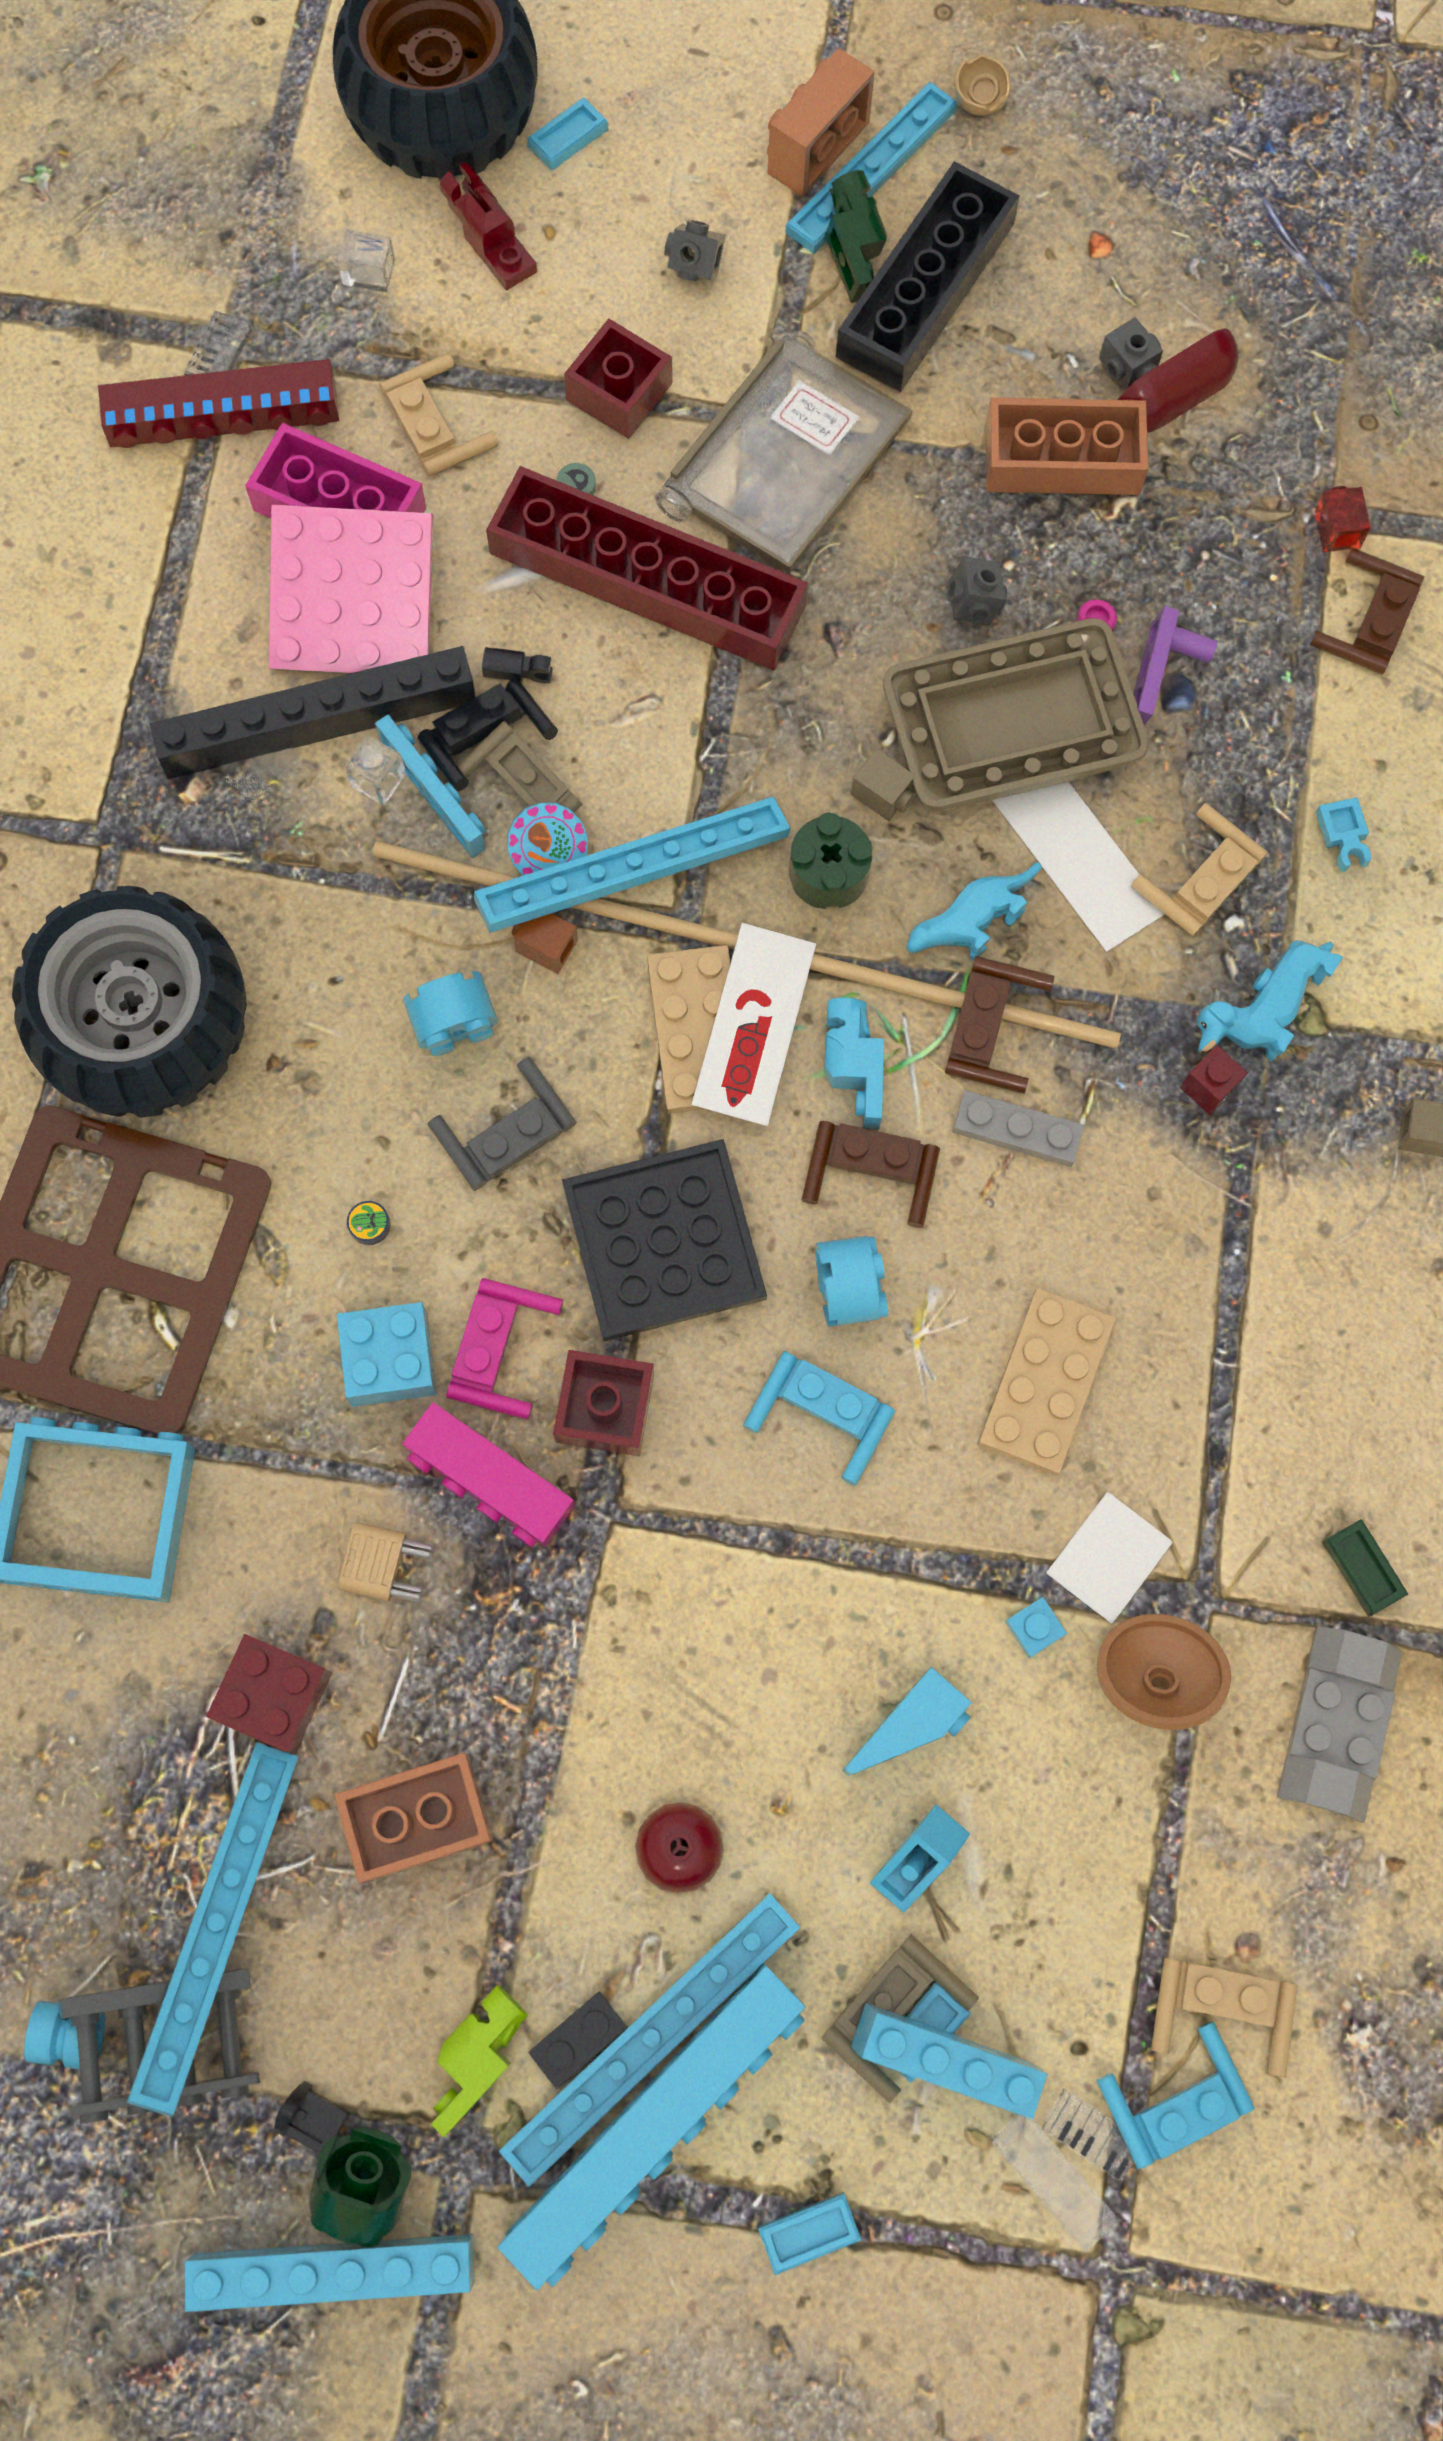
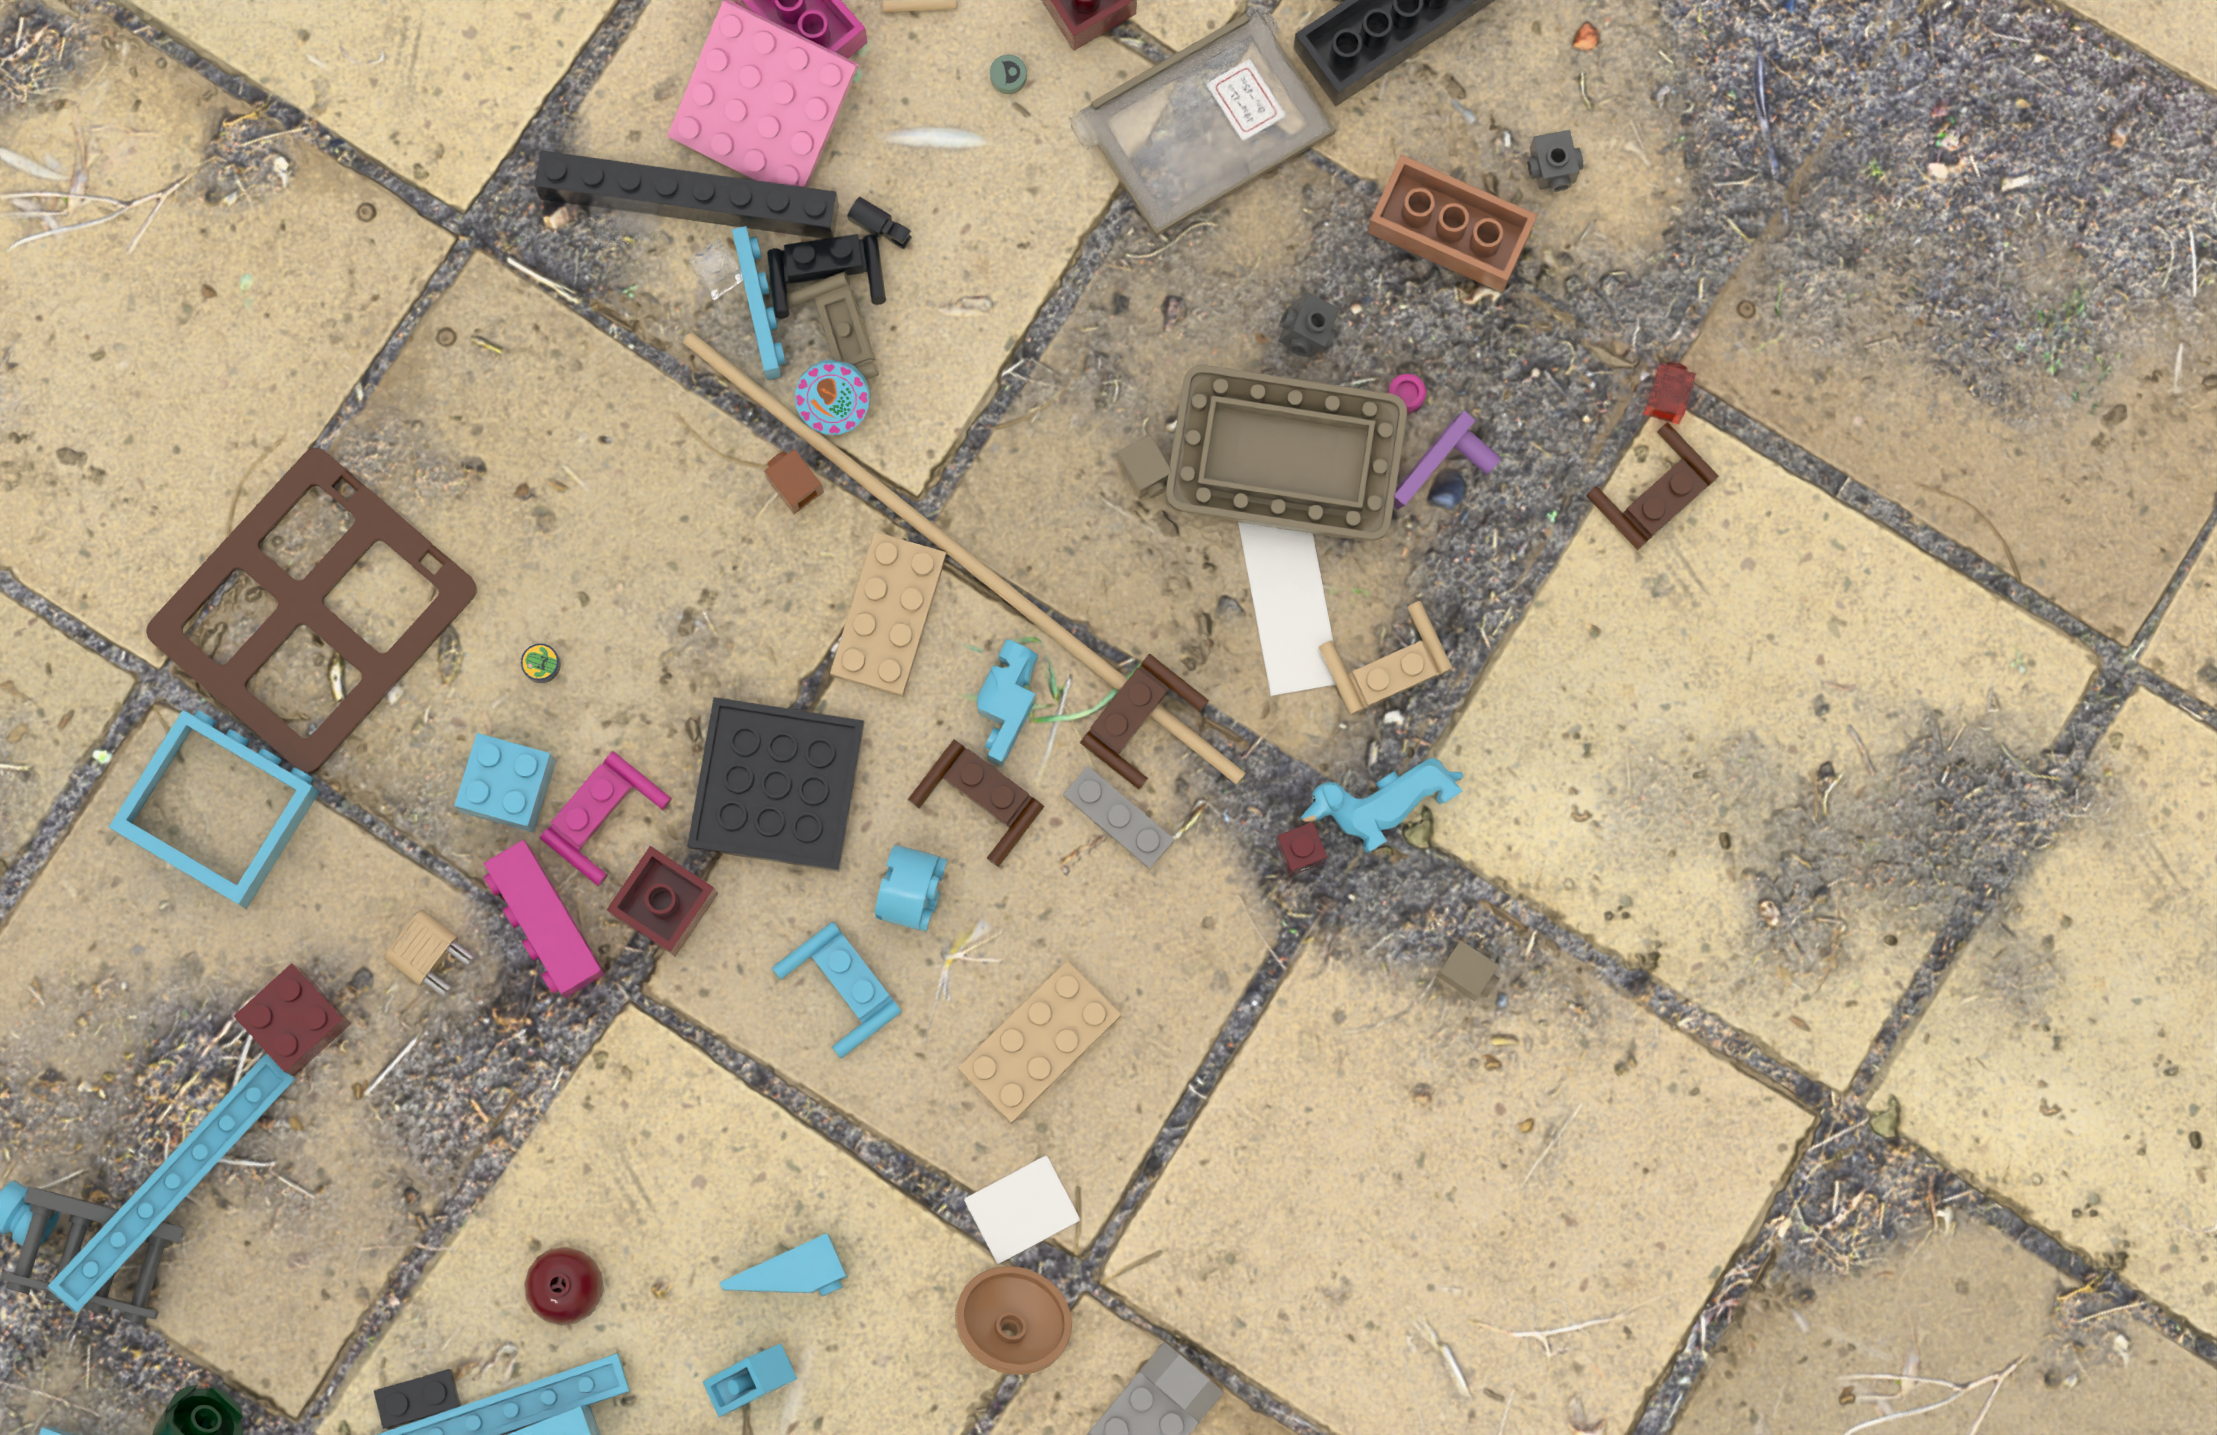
camera: 25 degrees right, 5 degrees up
wheel [12,886,247,1118] -> none
black tile [275,2081,350,2154] -> none
nougat brick [334,1752,494,1884] -> none
medium azure brick [403,971,498,1056] -> none
dark grey plate [427,1057,577,1191] -> none
lime plate [430,1985,528,2138] -> none
medium azure plate [474,796,790,933] -> none
dark red brick [486,466,808,671] -> none
white sticker [691,923,816,1126] -> none
dark green brick [789,812,873,909] -> none
medium azure animal [906,862,1042,962] -> none
medium azure plate [1005,1597,1067,1658] -> none
dark red brick [1118,328,1239,433] -> none
medium azure plate [1315,797,1371,872] -> none
dark green tile [1322,1519,1408,1617] -> none

